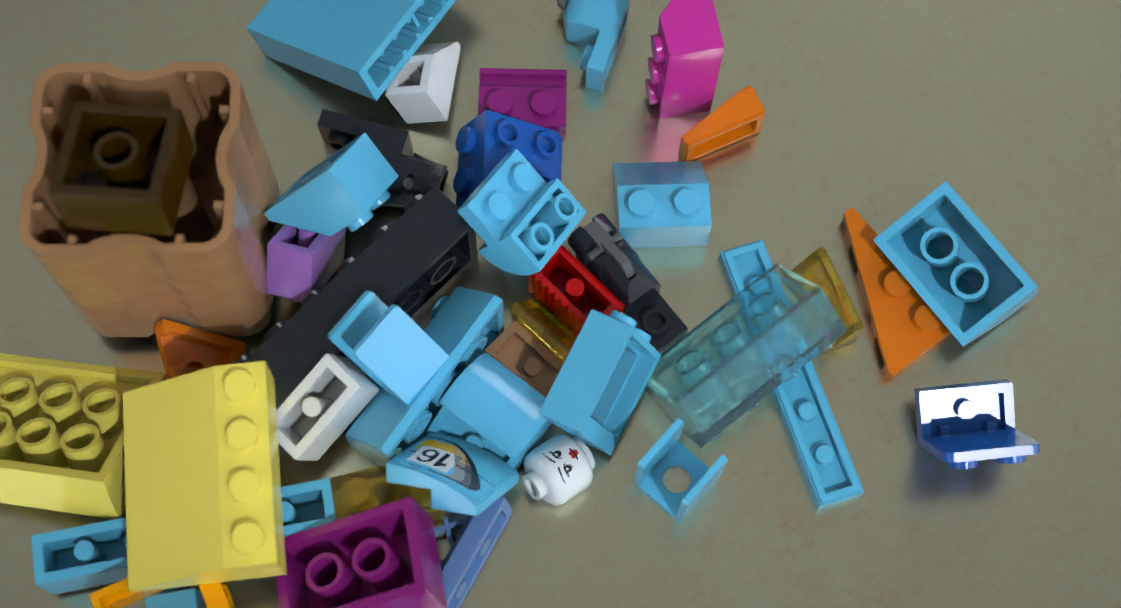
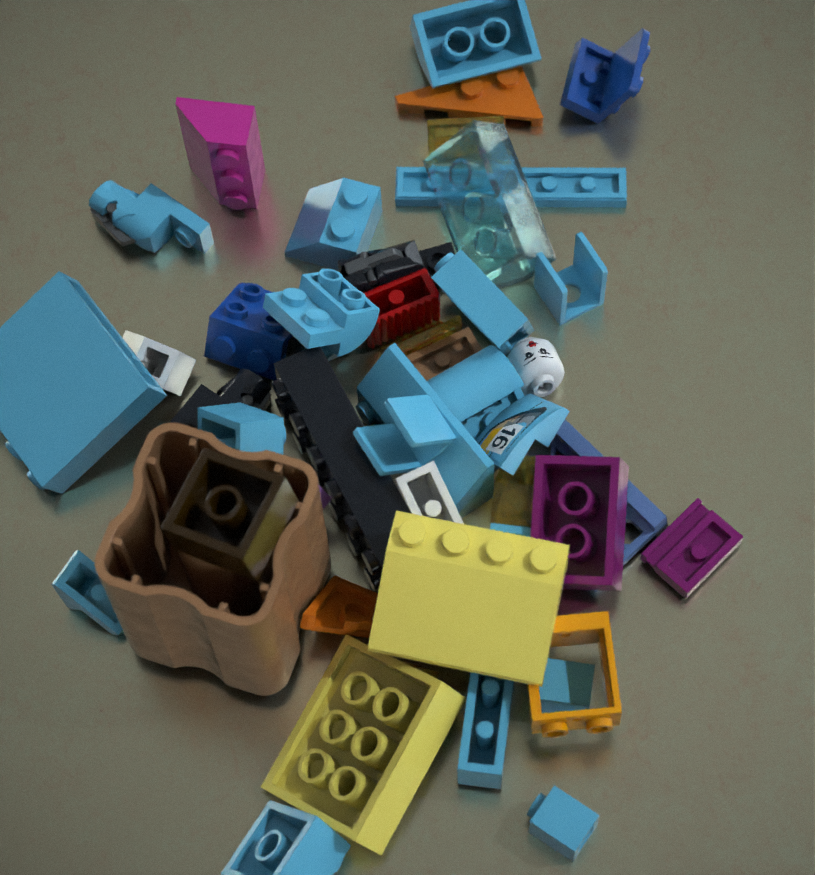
camera: 65 degrees left, 5 degrees down
magenta plate [478,68,567,135] -> none
orange slope [678,85,766,161] -> none

